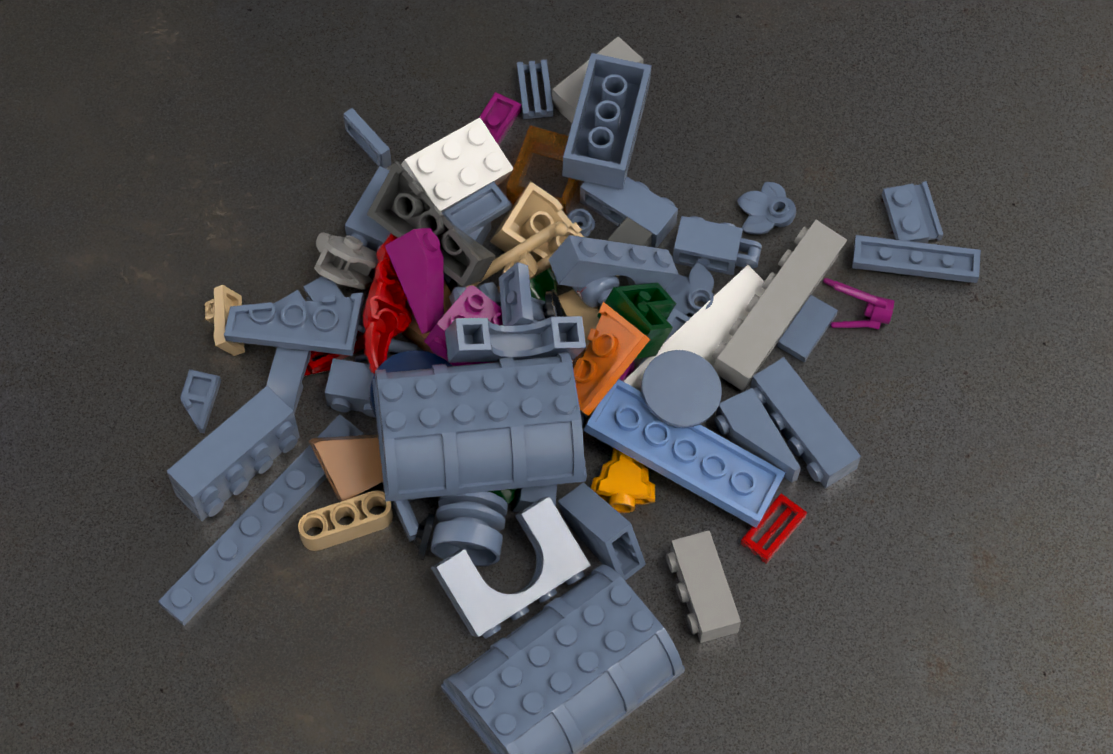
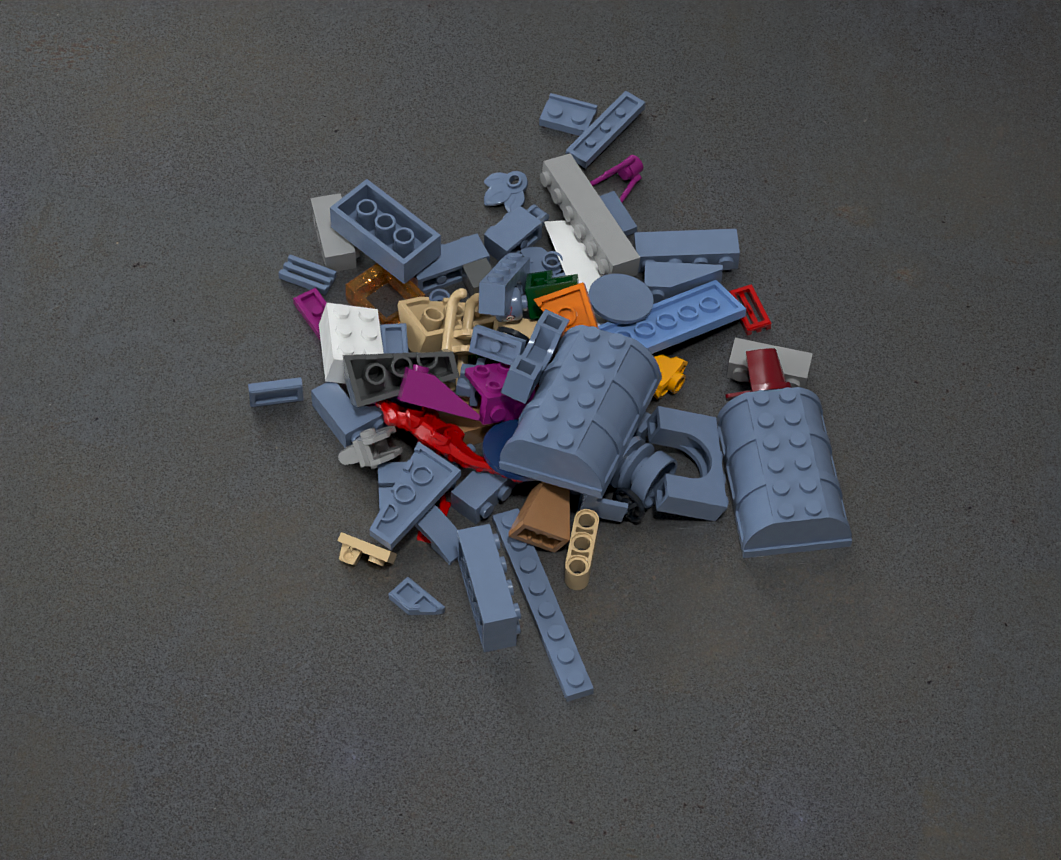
camera: 60 degrees left, 10 degrees down
sand blue slope [558,482,646,580] -> none
none -> dark red container [725,348,792,401]

